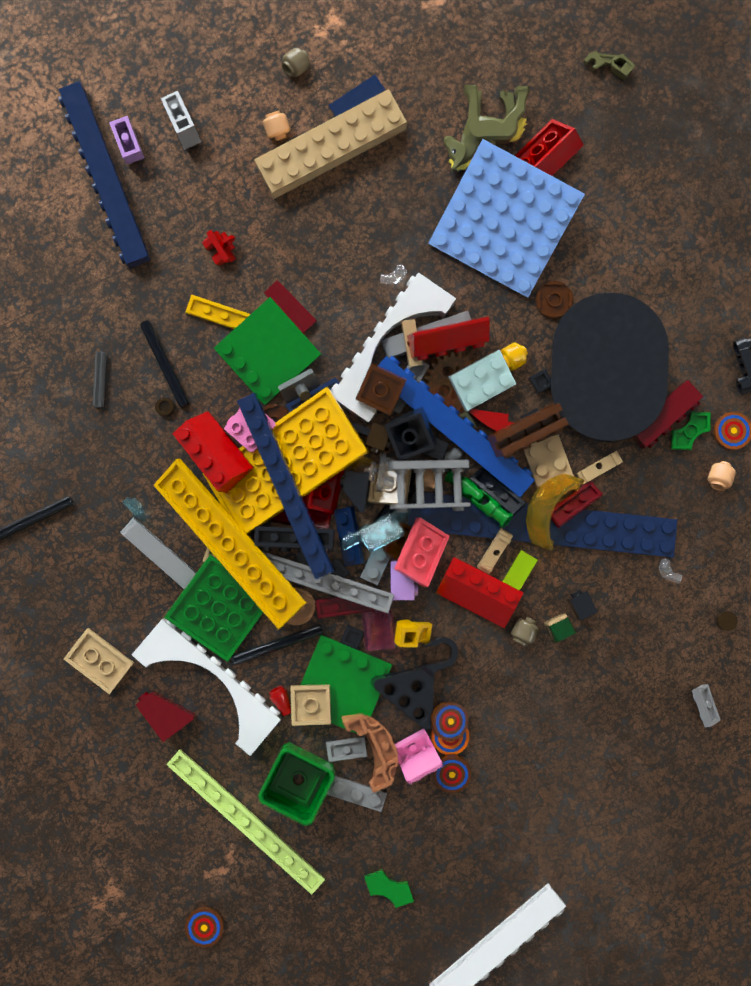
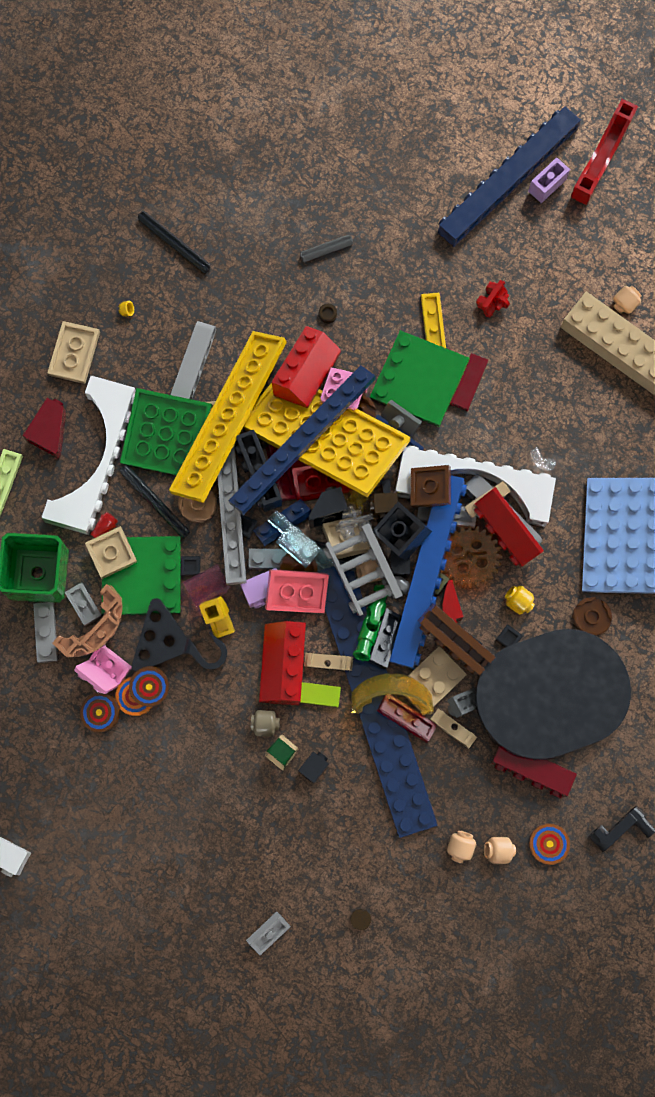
camera: 70 degrees right, 10 degrees down
clear light blue plate [122,497,144,517] -> none
black axle [140,320,189,407] -> none
light grey slope [161,91,201,150] -> none
dark red tile [315,597,375,619] -> none
light aqua plate [449,350,516,411] -> none
clear arm [659,559,682,584] -> none
green tile [671,412,711,450] -> none
none -> yellow hinge [118,301,134,317]
none -> dark grey tile [447,688,476,718]
none -> light nougat head [447,831,476,863]
none -> red arch [571,99,638,205]

